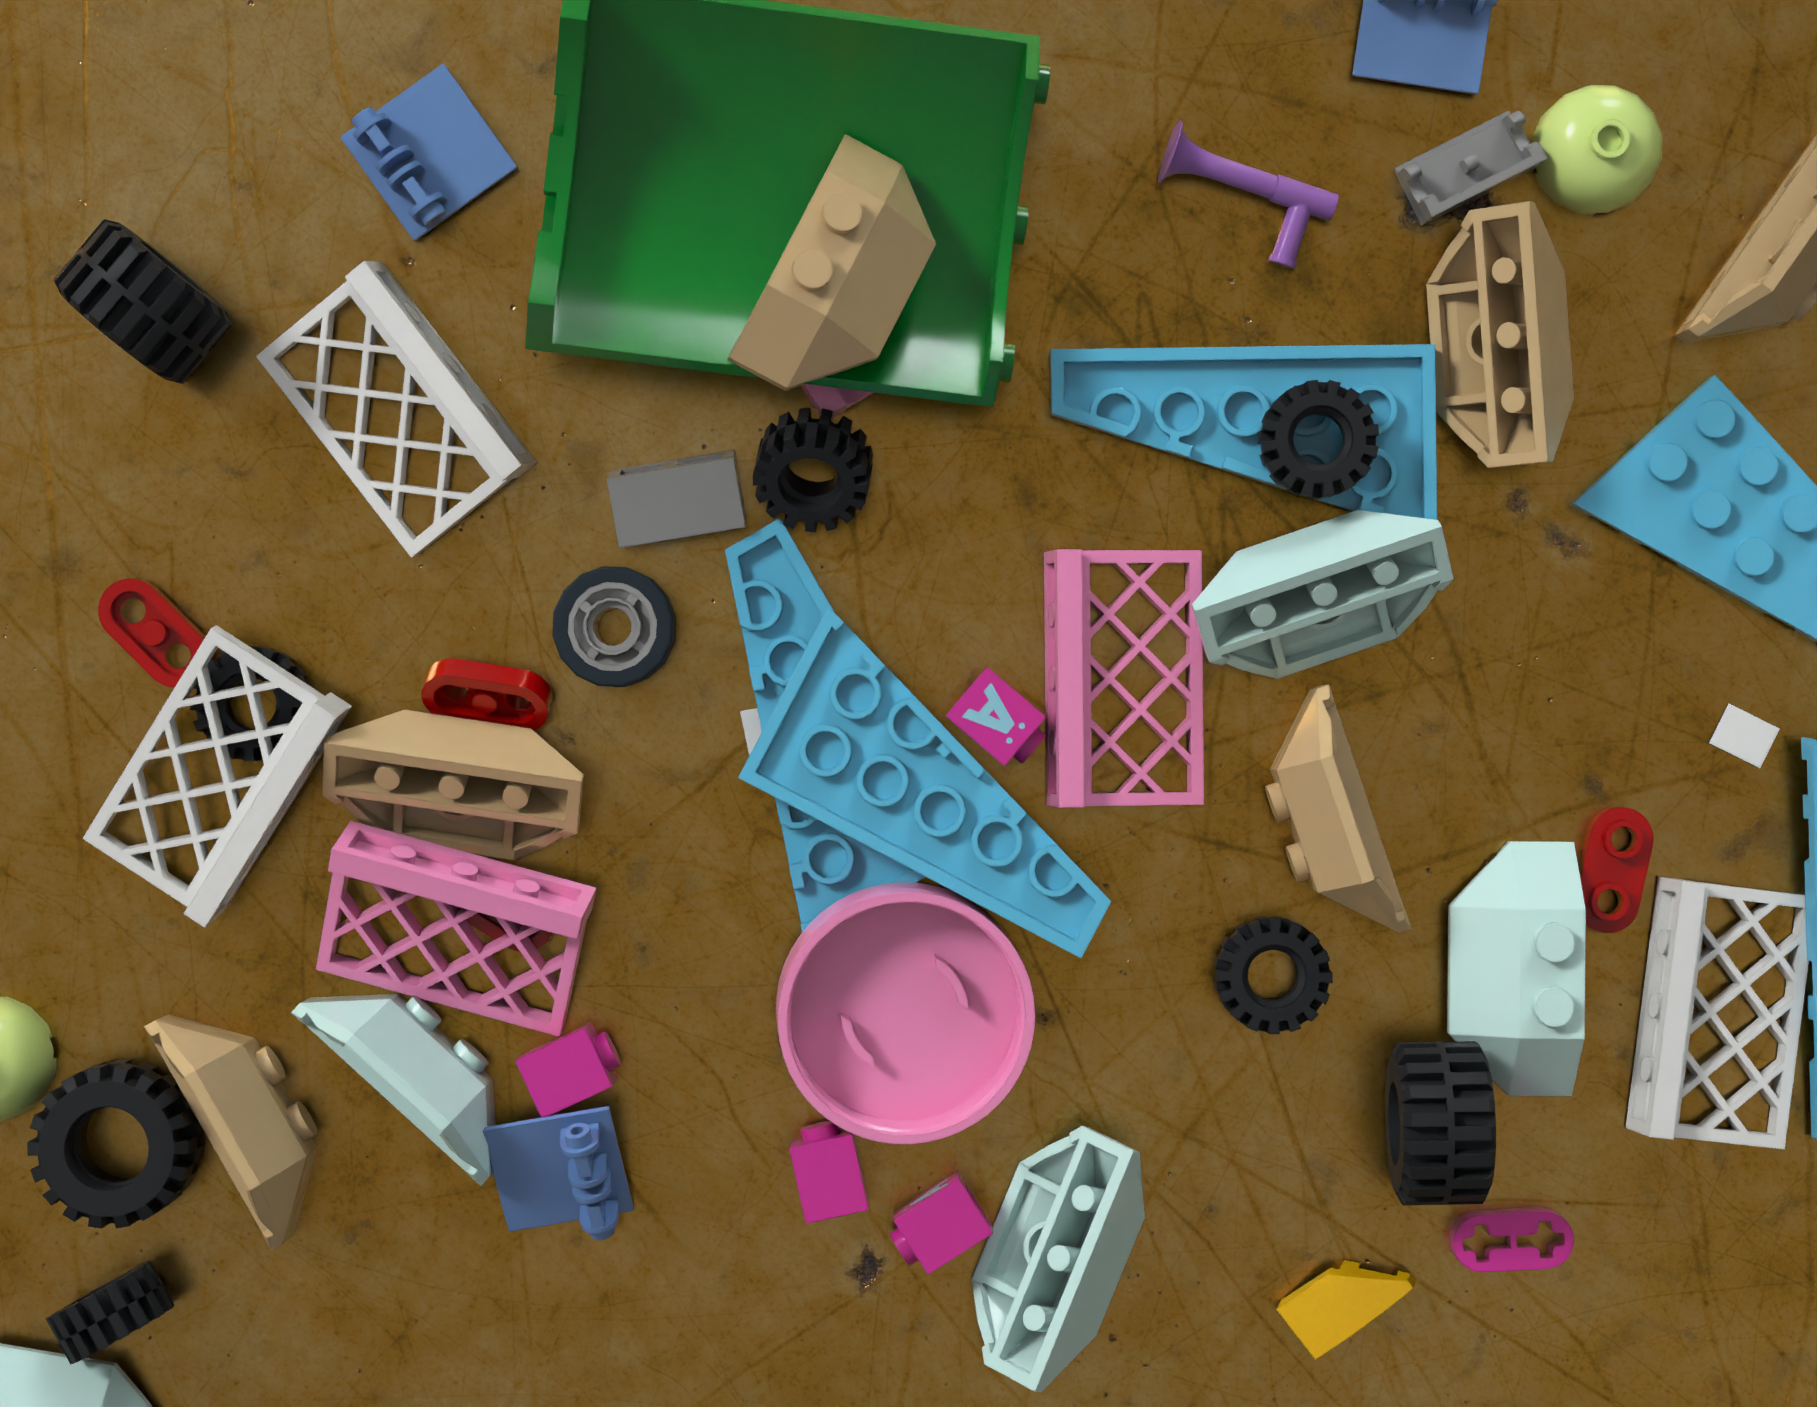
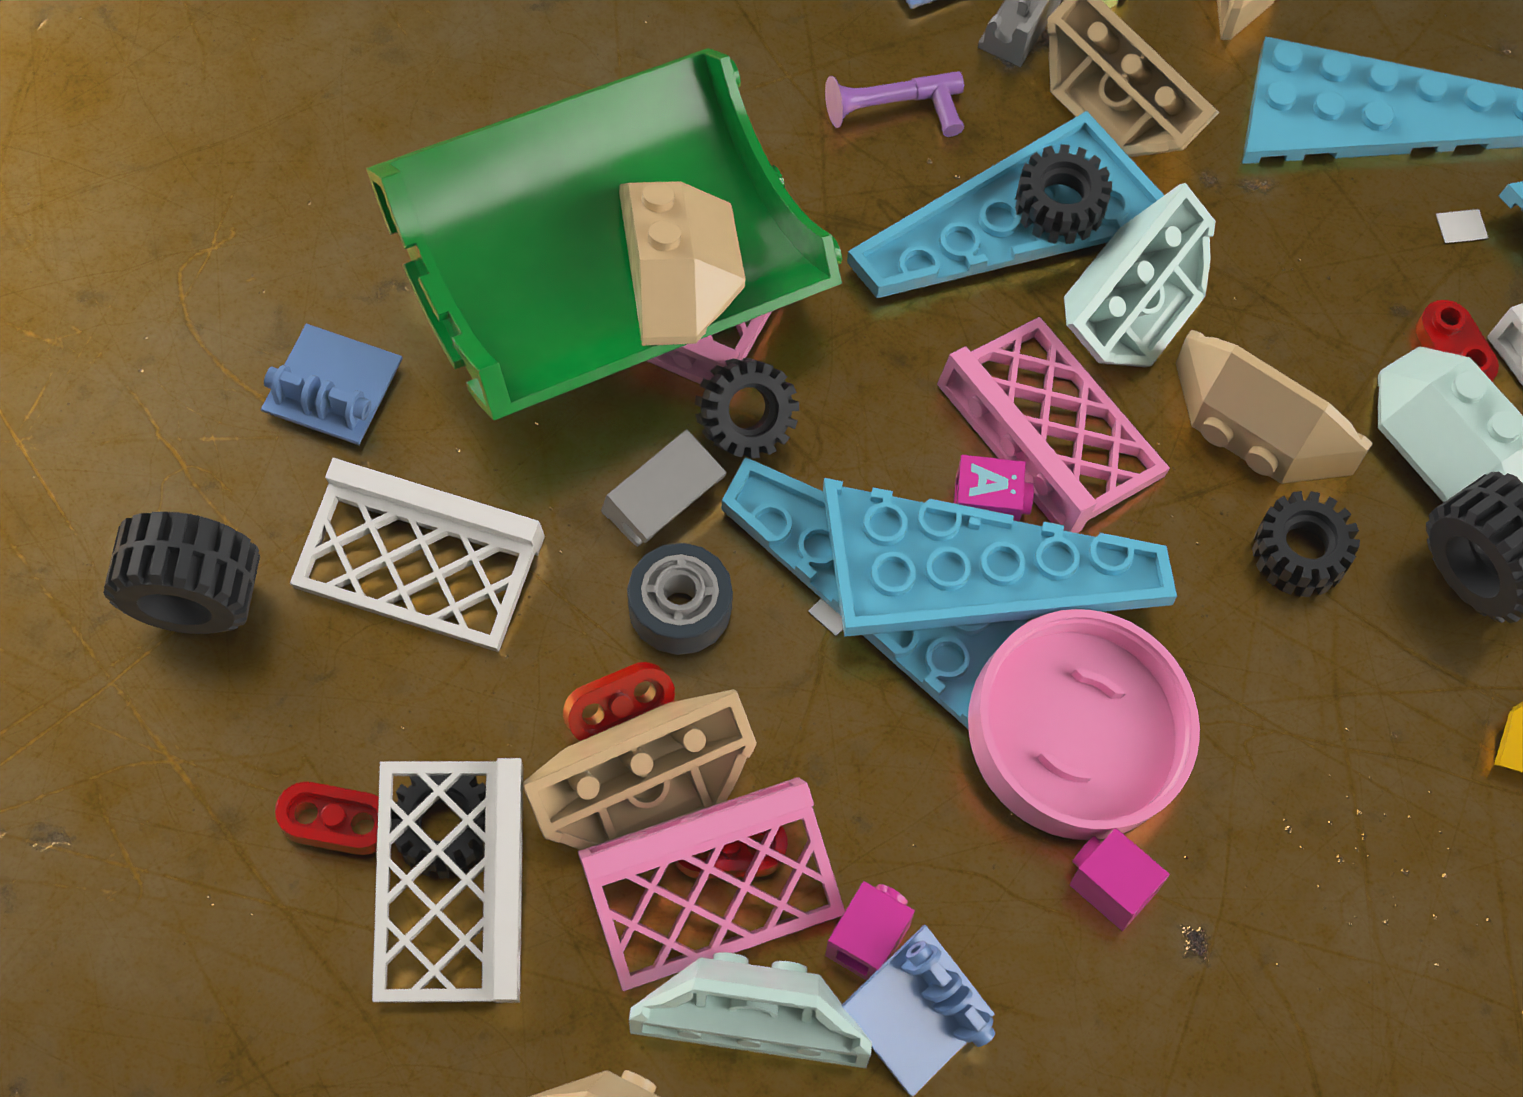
camera: 35 degrees left, 25 degrees down
dark pink brick [890,1170,993,1274] -> none
light aqua wedge [971,1126,1145,1392] -> none

